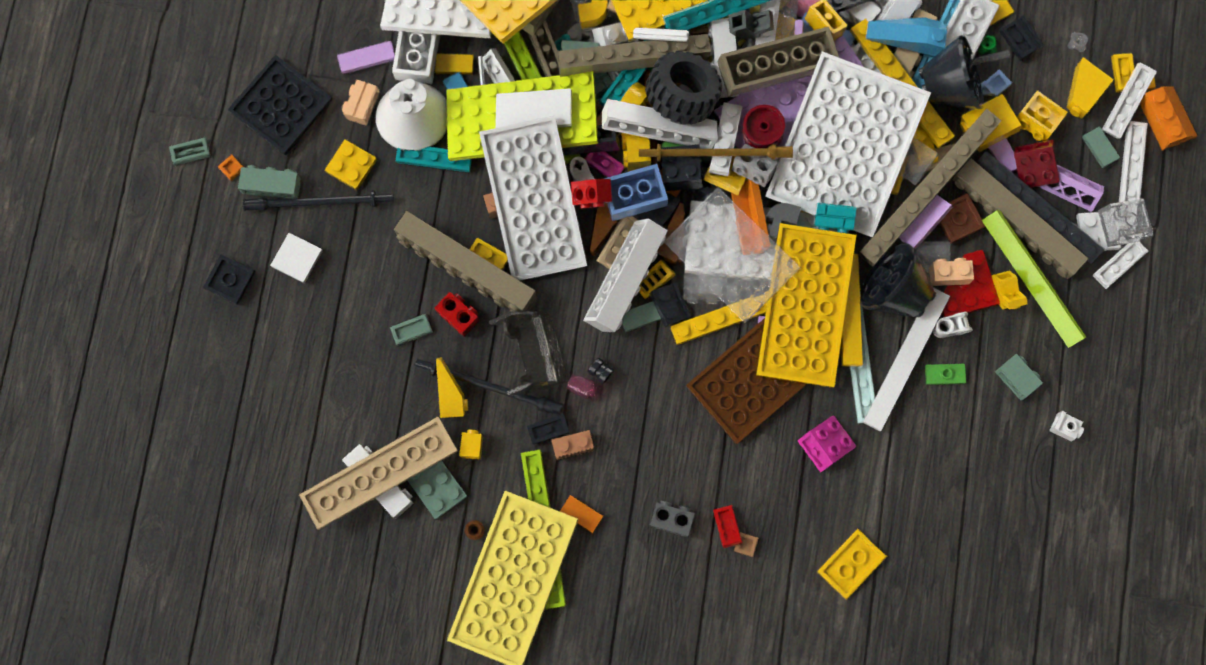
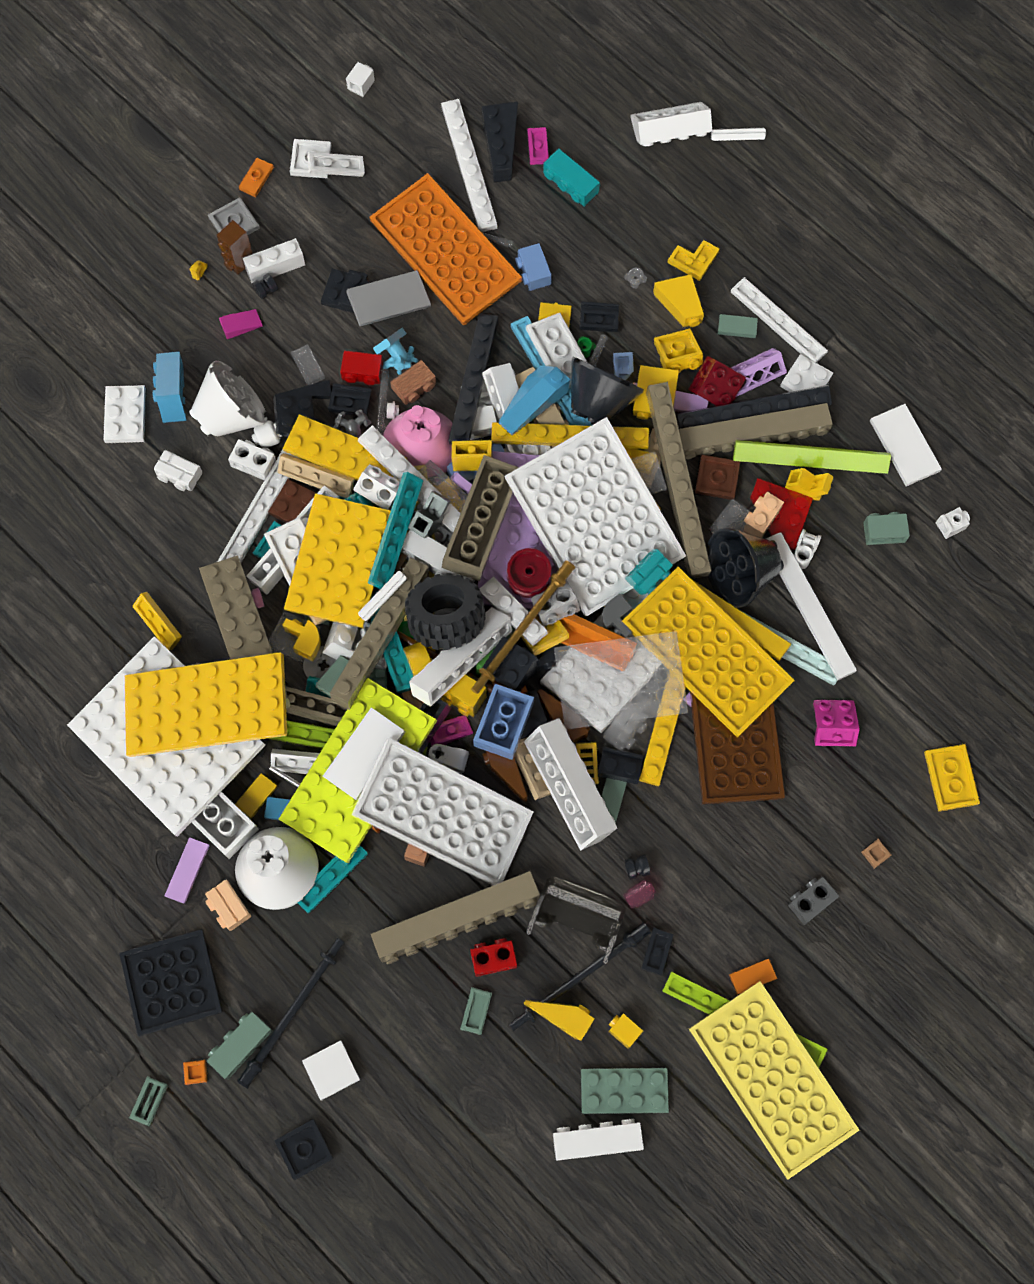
camera: 60 degrees left, 5 degrees down
tan plate [299,417,458,530] -> none
yellow plate [325,140,377,190] -> none
reddish brown plate [465,520,485,540] -> none
yellow plate [470,238,508,270] -> none
nougat brick [552,430,594,460] -> none
red brick [571,179,612,209] -> none
red plate [713,505,742,549] -> none
lavender tile [899,195,953,250] -> none
bright green plate [925,364,966,385] -> none
white tile [1092,238,1148,289] -> none
clear brick [1098,199,1153,247] -> none
white plate [1102,63,1157,139] -> none
orange slope [1140,86,1197,150] -> none
none -> white tile [870,404,942,486]

